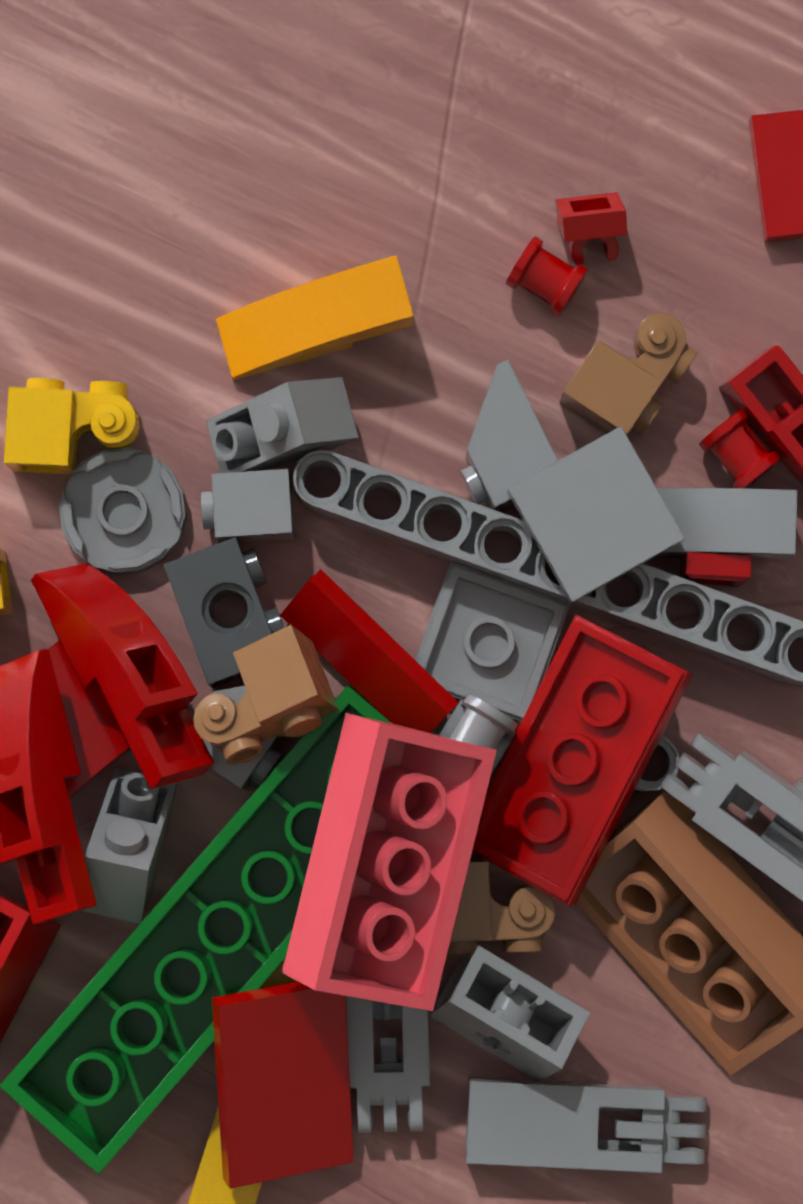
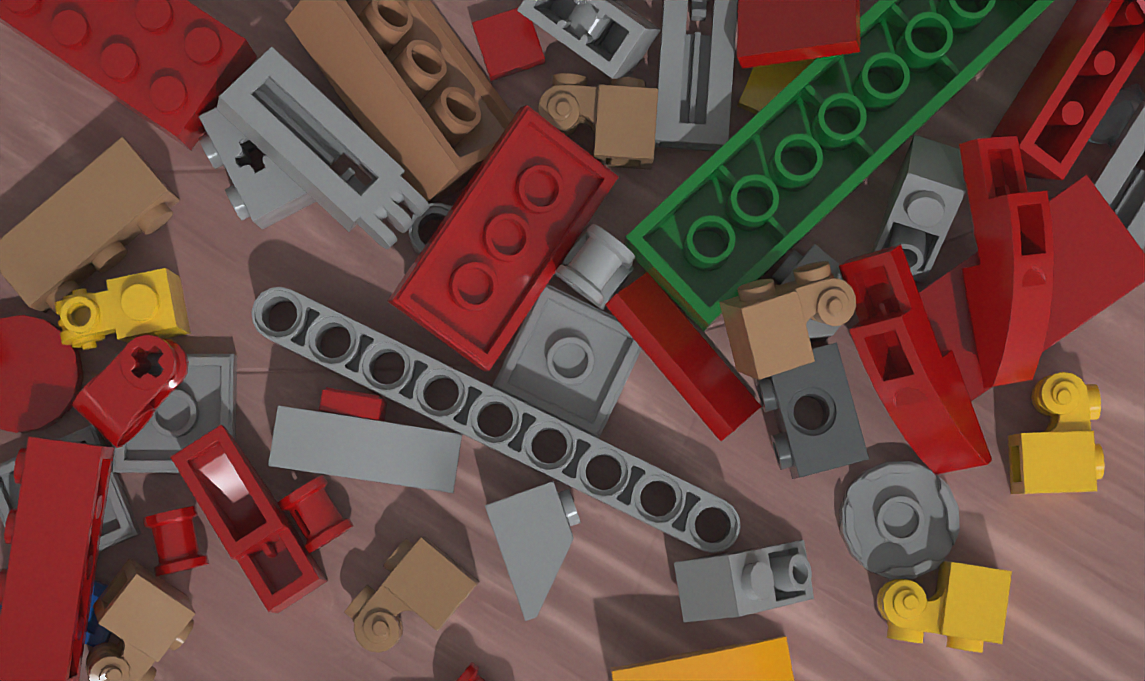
camera: 175 degrees left, 0 degrees up
light grey brick [201,469,295,544] -> none
coral slope [282,713,497,1011] -> none
light grey tile [507,426,685,604] -> none
none -> red tile [471,7,545,81]

